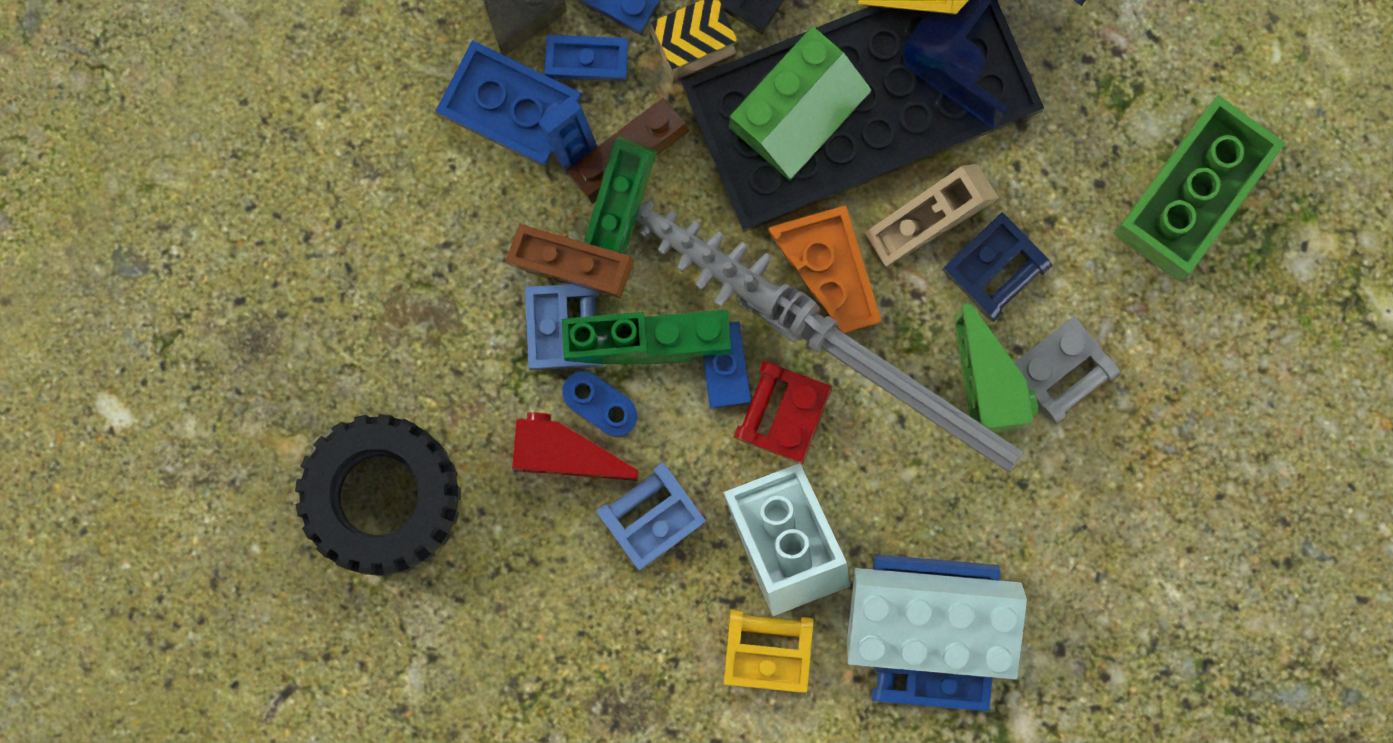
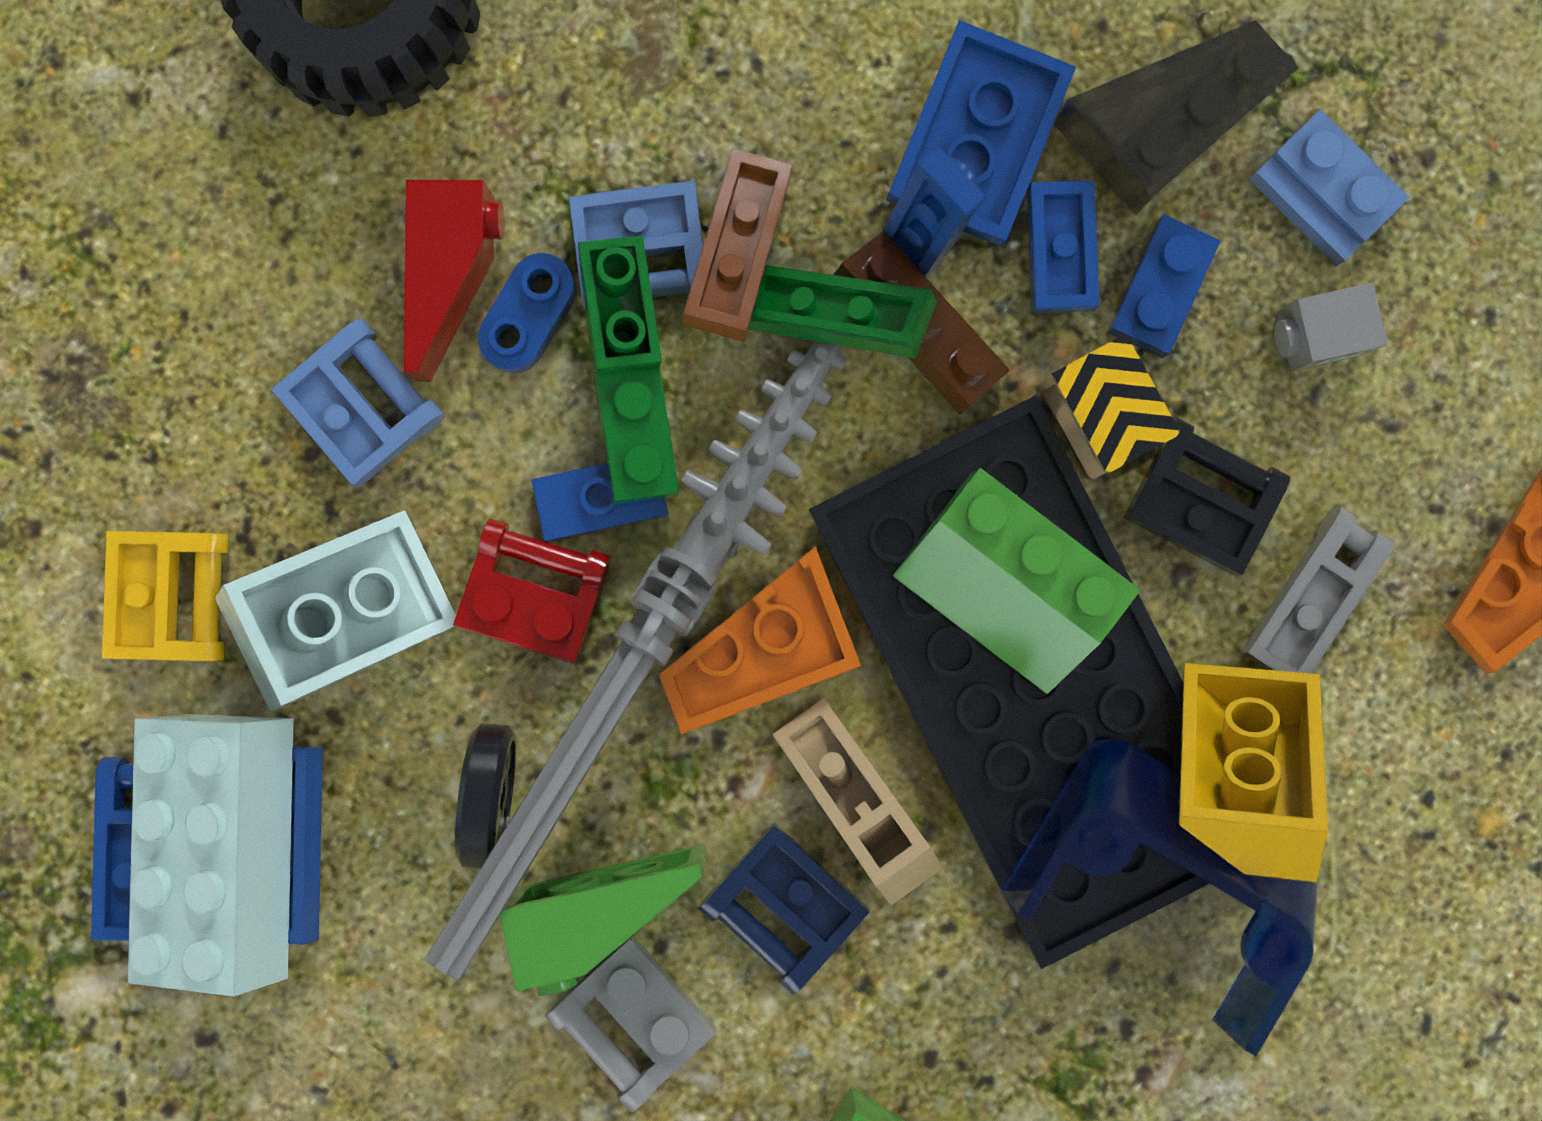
camera: 85 degrees right, 5 degrees up
none -> black wheel [455,723,516,869]

